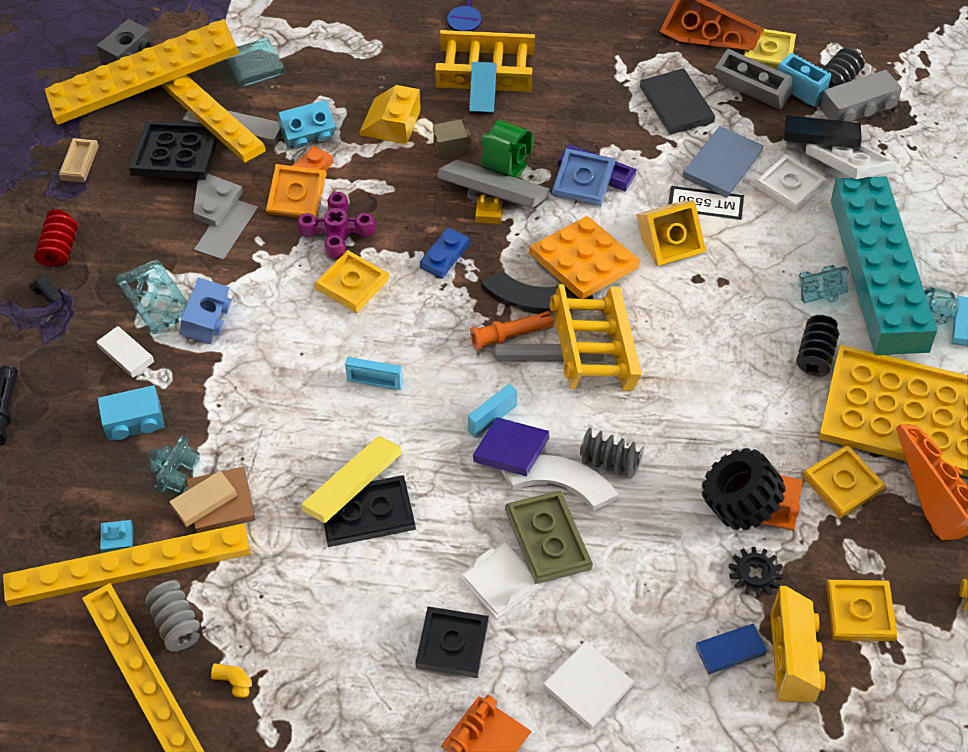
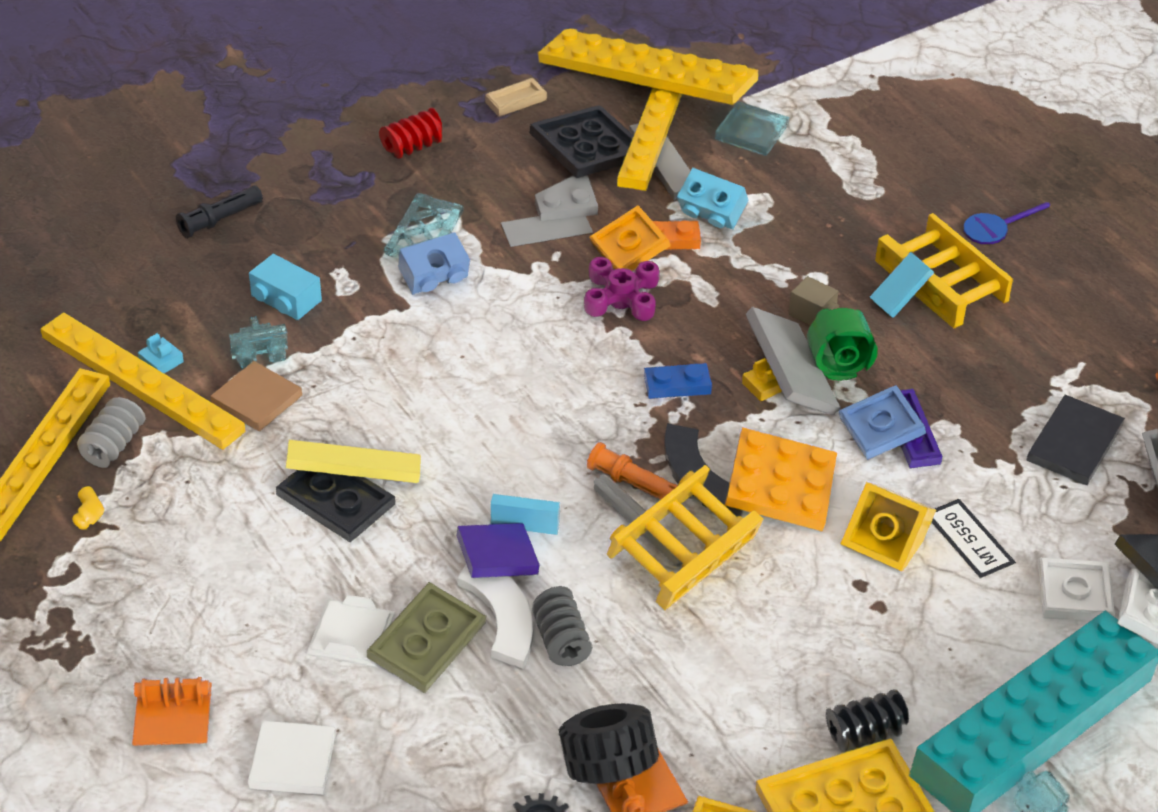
camera: 50 degrees right, 10 degrees down
black tile [29,275,61,302] -> none
dark grey brick [96,19,154,65] -> none
white tile [97,326,154,378] -> none
tan tile [169,471,237,527] -> none
yellow tile [314,250,389,313] -> none
medium azure tile [345,357,403,390] -> none
yellow slope [360,85,421,145] -> none
black plate [415,606,489,678] -> none
sand blue tile [683,126,764,198] -> none
clear light blue hips [799,265,849,304] -> none

